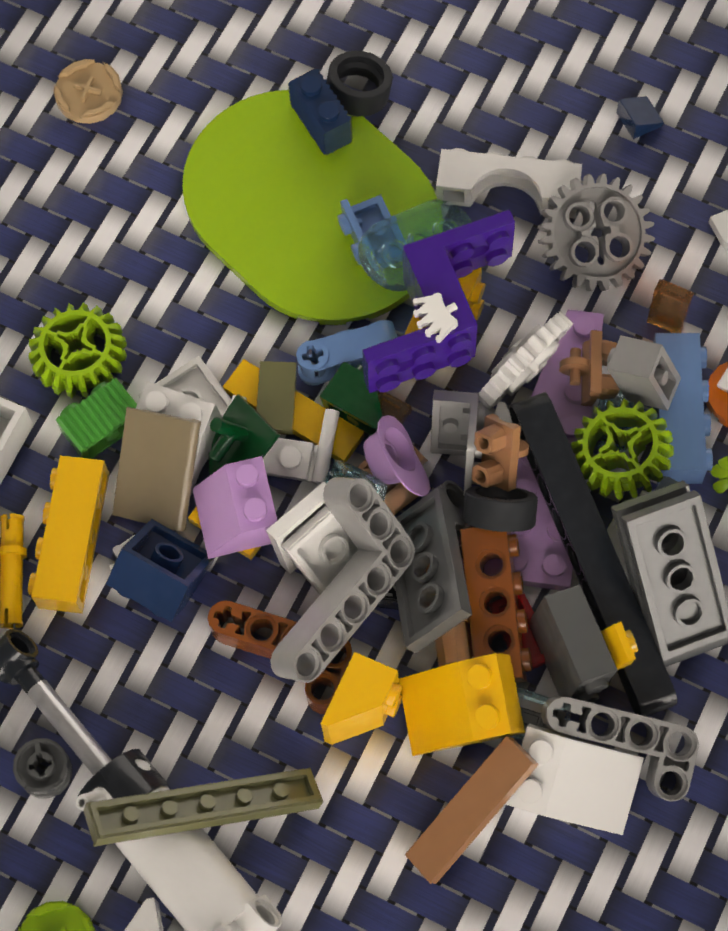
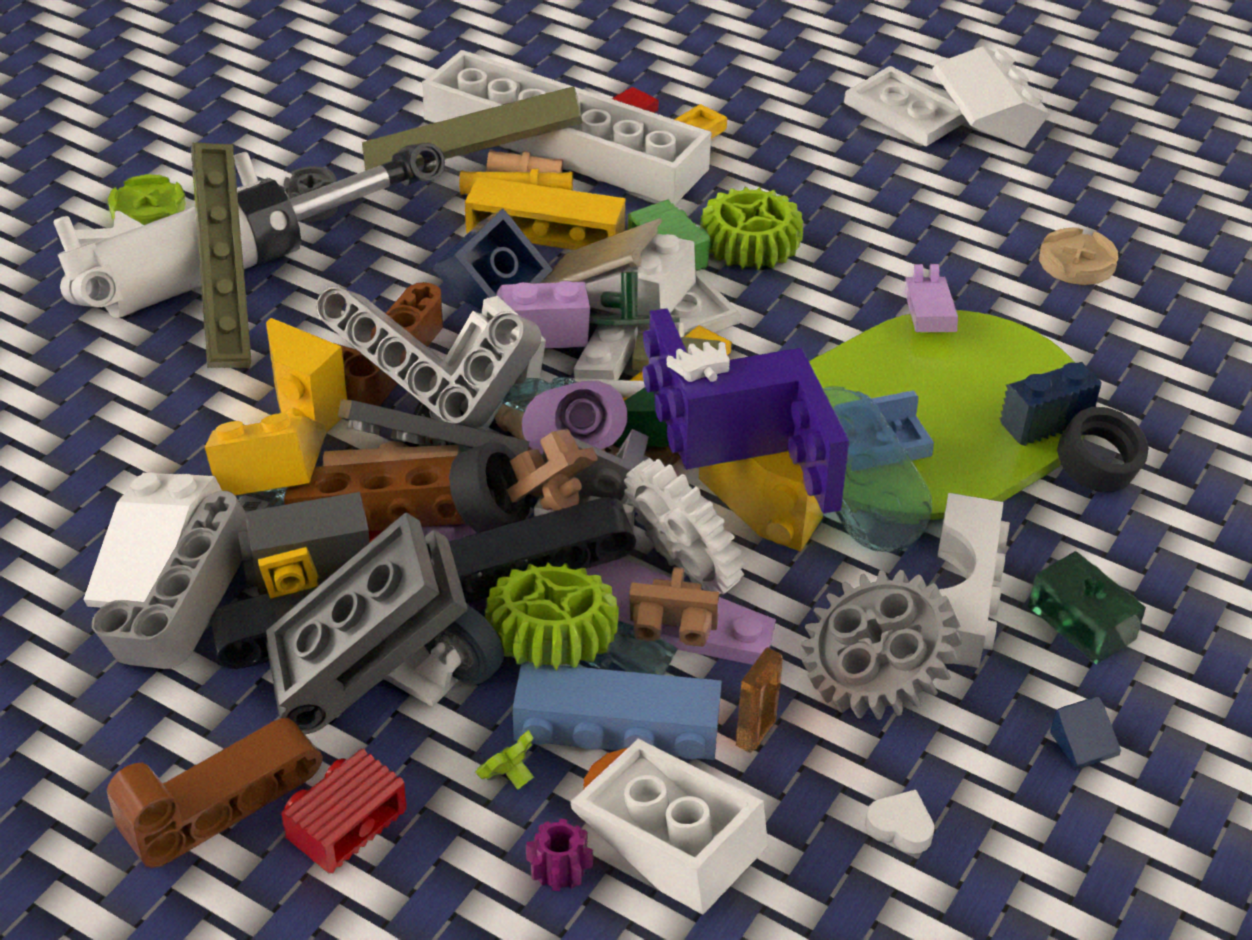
camera: 90 degrees right, 25 degrees down
medium nougat tile [405,736,539,884] -> none
light grey brick [607,335,681,411] -> none
none -> lavender hinge [905,264,958,332]
none -> clear green brick [1028,551,1146,664]

